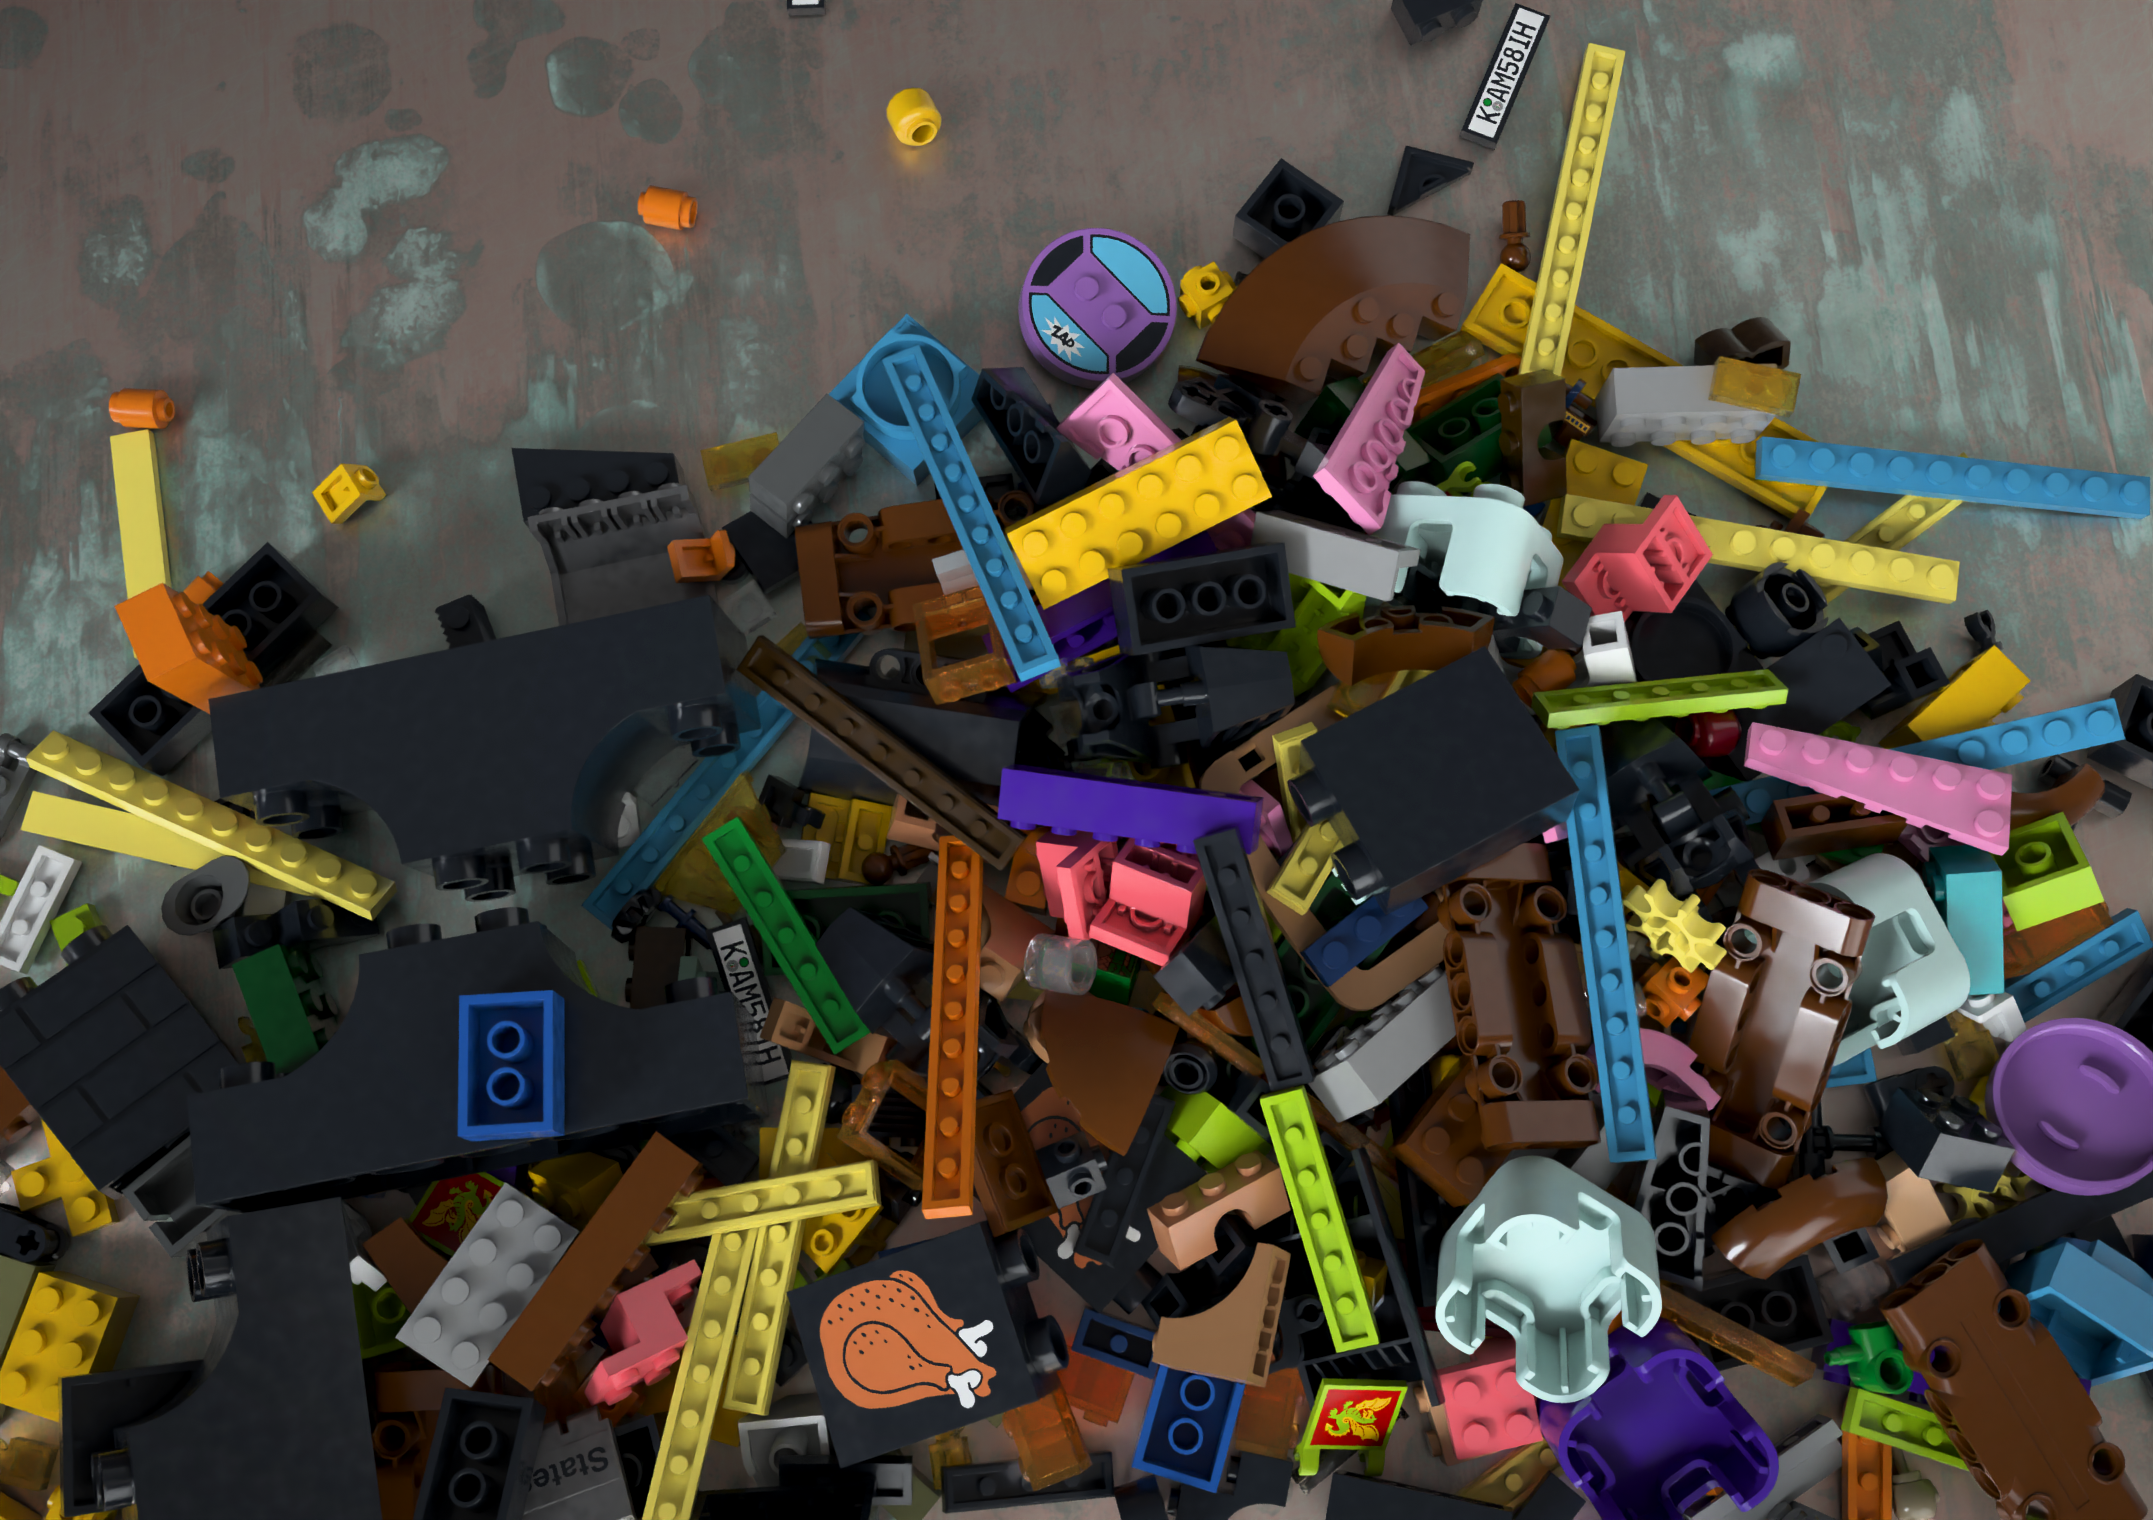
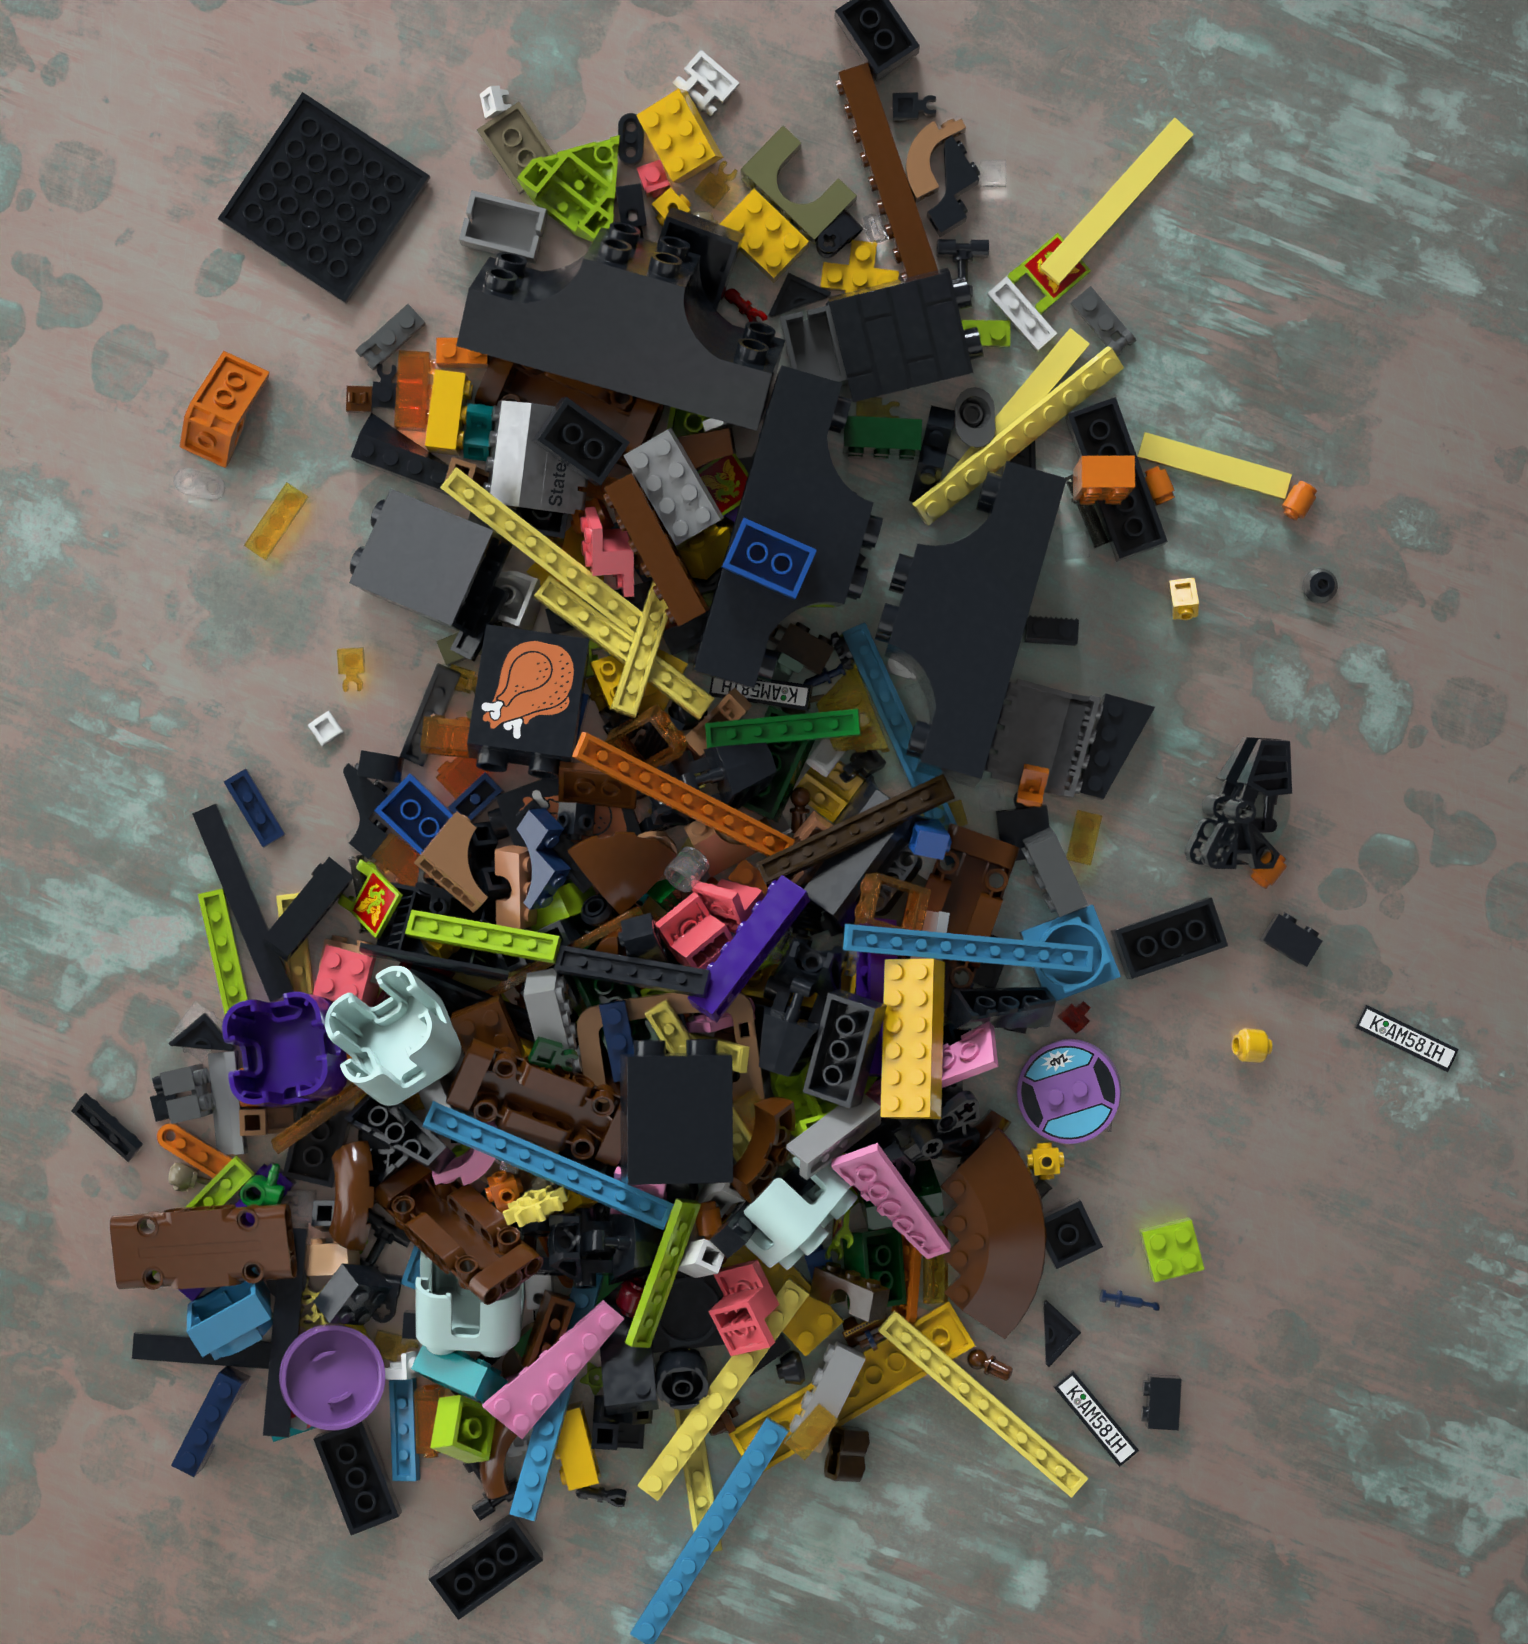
camera: 115 degrees right, 10 degrees up
none -> medium nougat brick [239,1107,295,1136]
none -> dark blue arch [516,808,571,910]
none -> dark green plate [528,1036,578,1071]
none -> red piece [725,288,768,322]
none -> black tile [768,272,831,318]
none -> black cone [776,1350,805,1385]
none -> blue slope [909,819,951,860]
none -> clear red tile [1057,1001,1091,1033]
none -> dark blue piece [1100,1289,1160,1311]
none -> black brick [1111,897,1228,979]
none -> lime brick [1139,1217,1205,1282]
none -> black piece [1184,737,1292,869]
none -> black brick [1260,912,1323,967]
none -> black cone [1303,568,1338,603]

